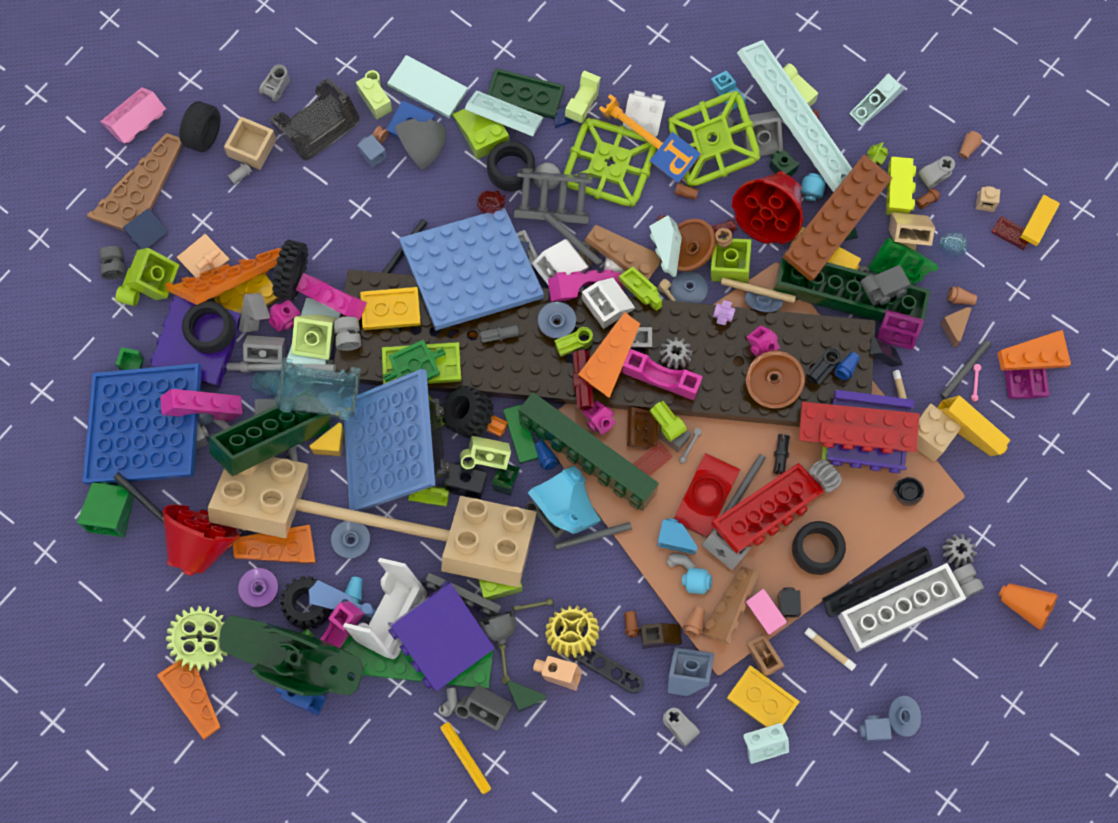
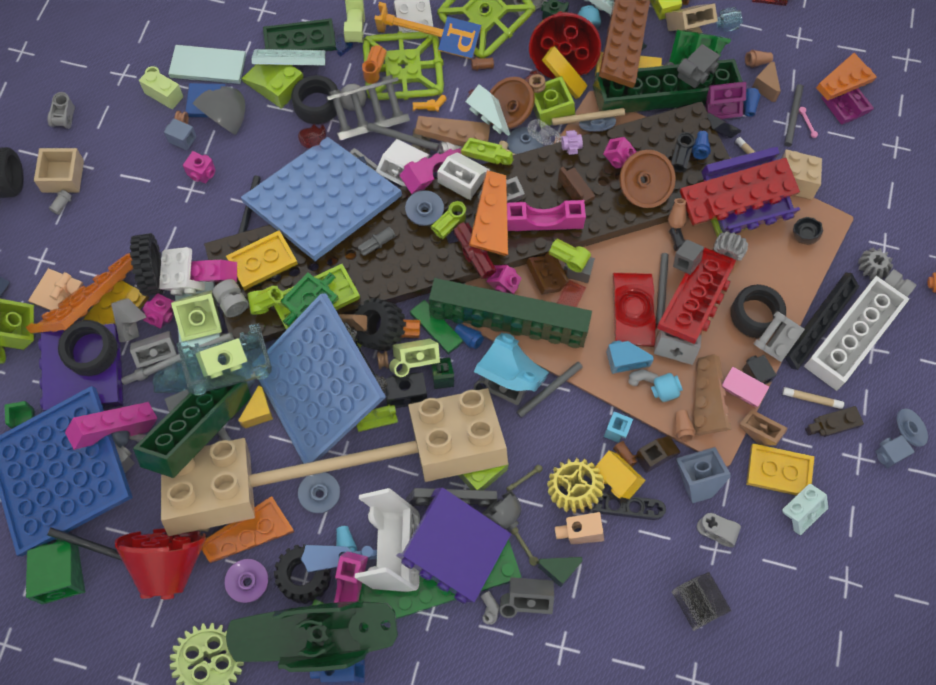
camera: 25 degrees left, 5 degrees down
clear smoke windscreen [269,78,360,161] -> none
yellow axle [440,722,491,794] -> none
light grey gear [659,337,692,370] -> none
light grey hinge [679,428,702,464] -> none
yellow slope [937,395,1010,457] -> none
none -> white bracket [159,247,205,296]
none -> dark pink brick [183,151,216,184]
none -> yellowish green brick [196,338,247,379]
none -> lime piece [247,286,284,315]
none -> medium nougat slope [338,314,367,331]
none -> orange piece [362,45,387,84]
none -> medium nougat bush [377,351,389,369]
none -> light orange piece [413,95,447,112]
none -> clear plate [527,119,562,146]
none -> yellow tile [542,46,588,99]
none -> reddish brown panel [558,167,595,204]
none -> yellow brick [594,450,646,499]
none -> medium azure brick [604,412,633,443]
none -> nougat cone [668,198,687,228]
none -> clear smoke slope [672,572,732,631]
none -> dark grey brick [673,240,704,275]
none -> blue cone [743,88,761,117]
none -> light grey plate [754,311,805,362]
none -> dark brown hinge [805,406,864,437]

